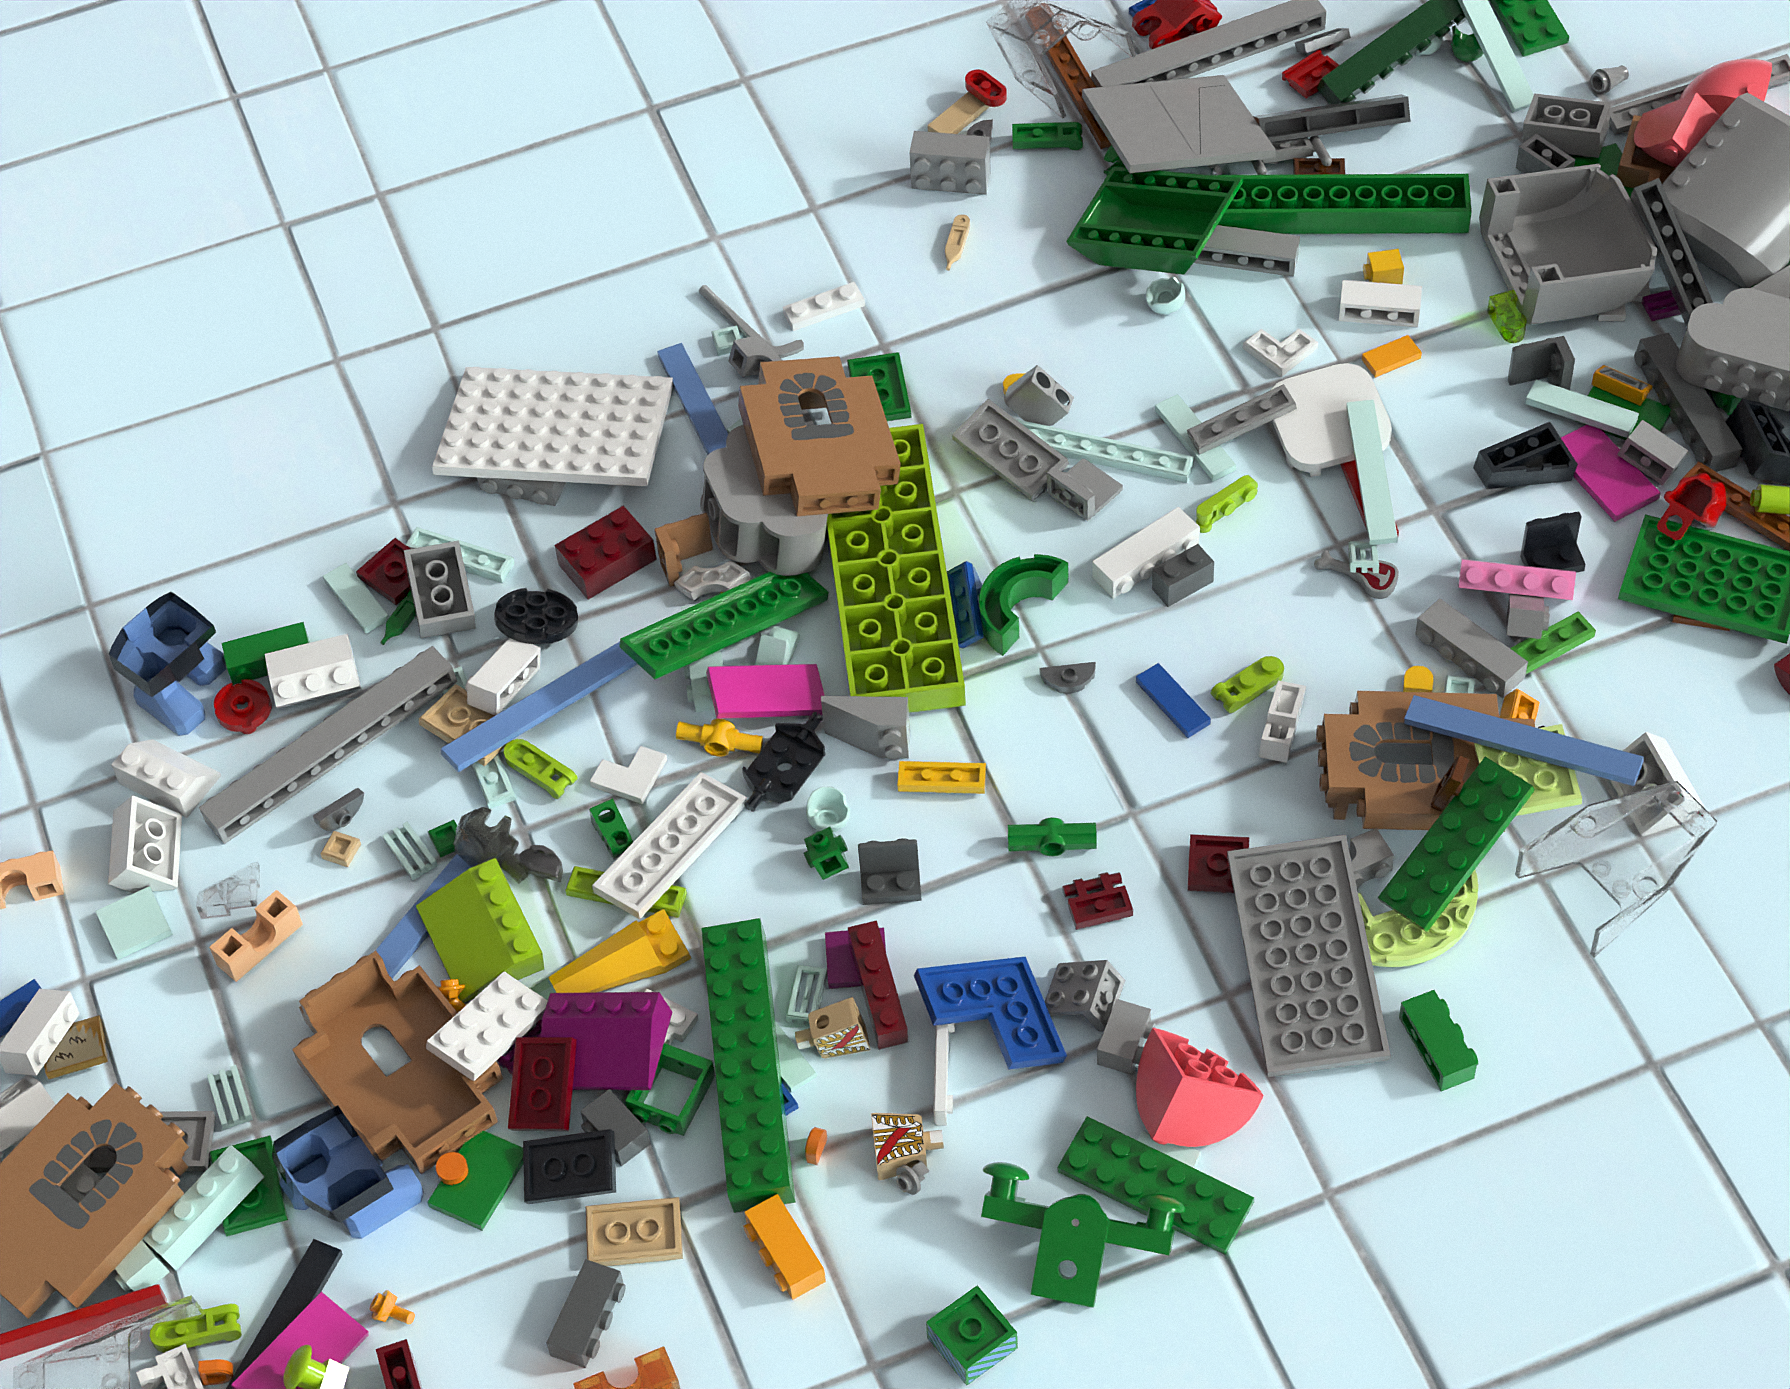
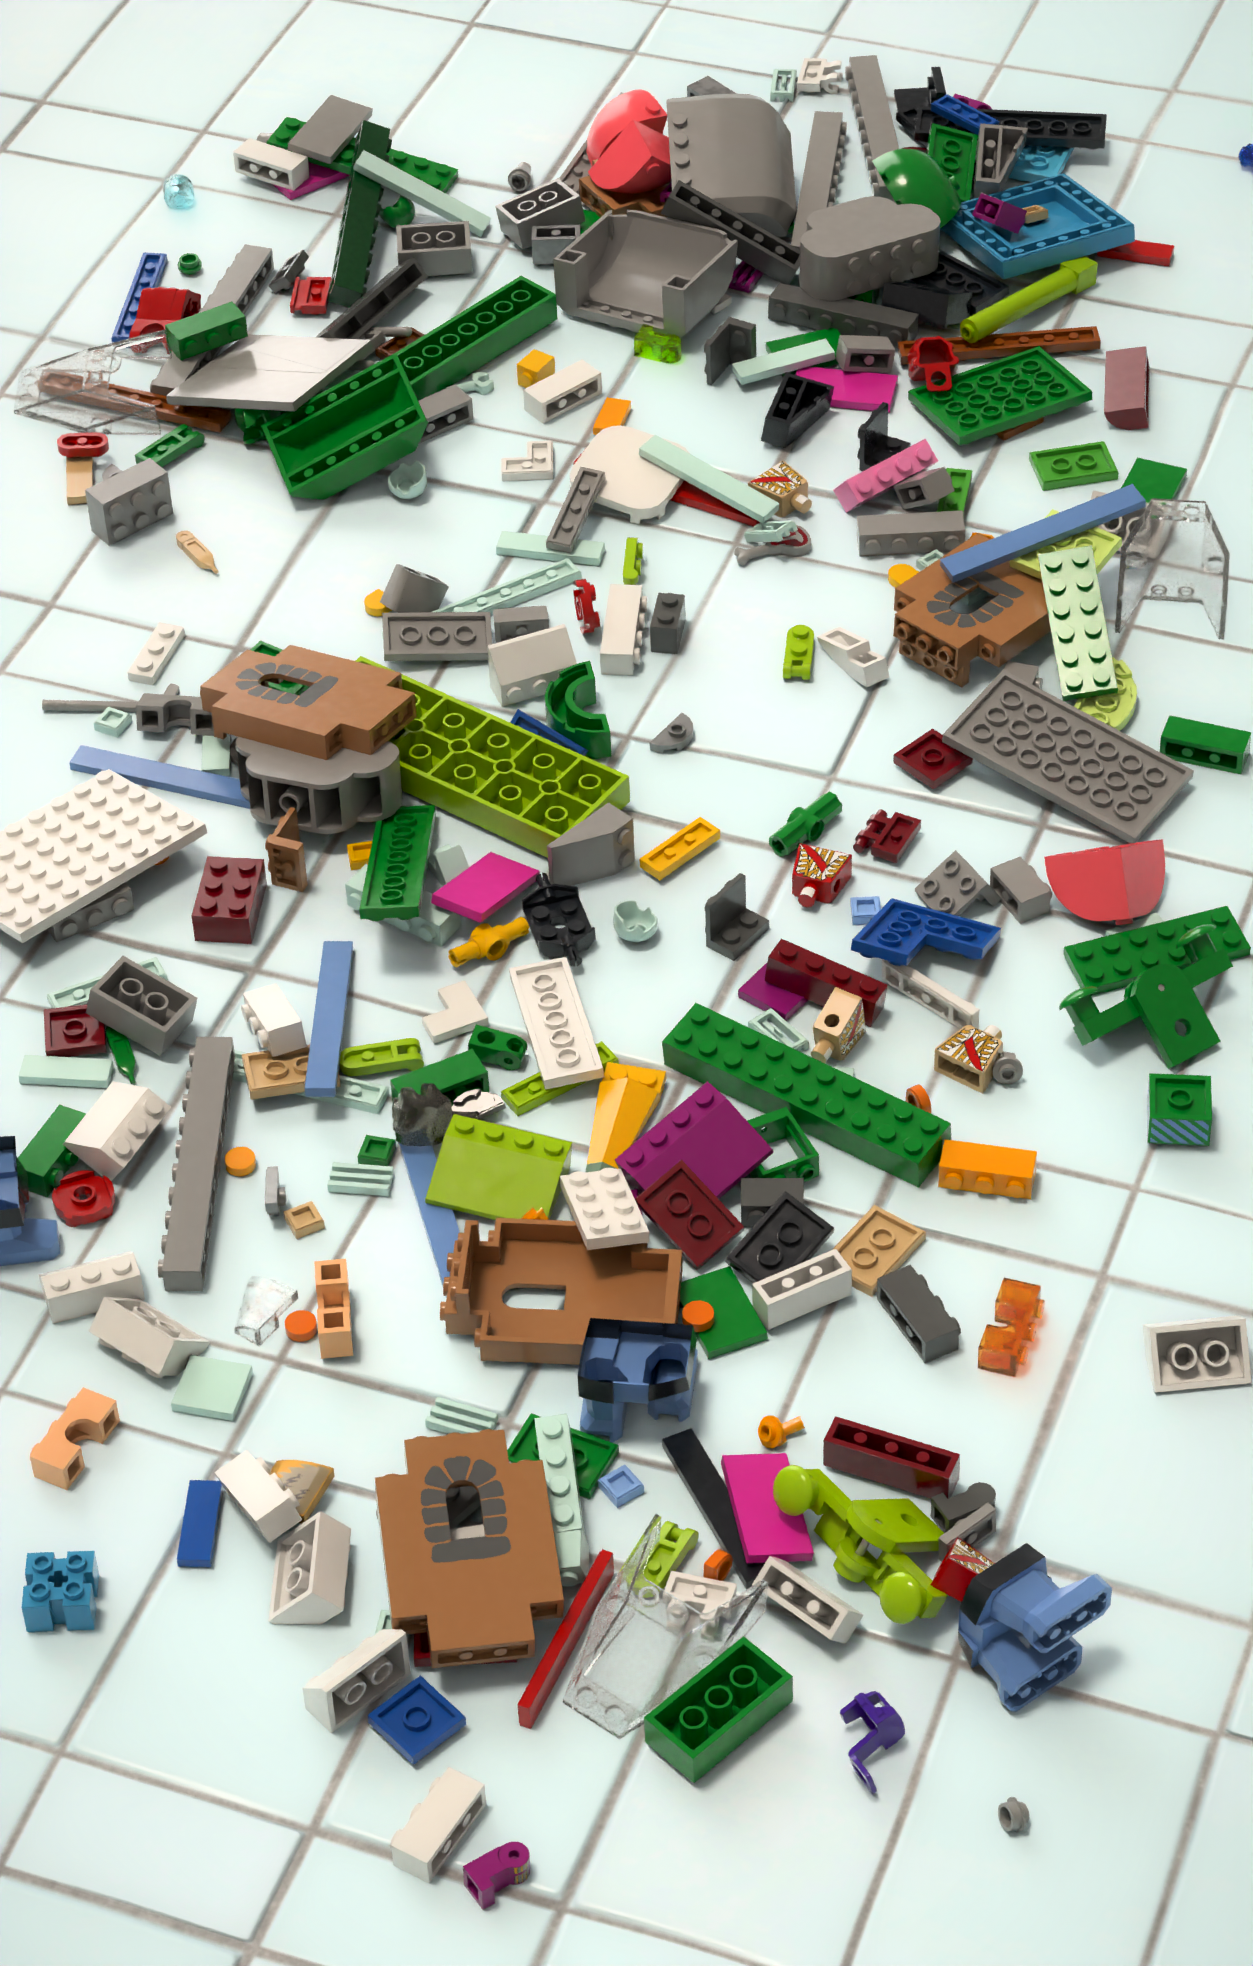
camera: 50 degrees left, 10 degrees down
black tile [494,588,578,644] -> none
white tile [674,561,752,600] -> none
green brick [804,827,849,880] -> none
blue tile [1136,663,1211,738] -> none
reddish brown plate [1431,755,1469,812] -> none
light orange slope [1591,365,1653,406] -> none
none -> green brick [165,301,248,360]
none -> light orange tile [225,1147,256,1177]
none -> orange tile [285,1310,317,1342]
none -> green brick [390,1049,489,1124]
none -> light grey brick [396,221,472,277]
none -> light aqua bar [446,372,494,395]
none -> white slope [487,624,577,707]
none -> red plate [573,579,600,634]
none -> light blue tile [598,1465,644,1508]
none -> torso [748,461,812,517]
none -> white brick [752,1249,852,1330]
none -> torso [792,843,852,907]
none -> light blue tile [850,896,881,925]
none -> bright green tile [1029,441,1119,491]
none -> green tile [1121,457,1187,508]

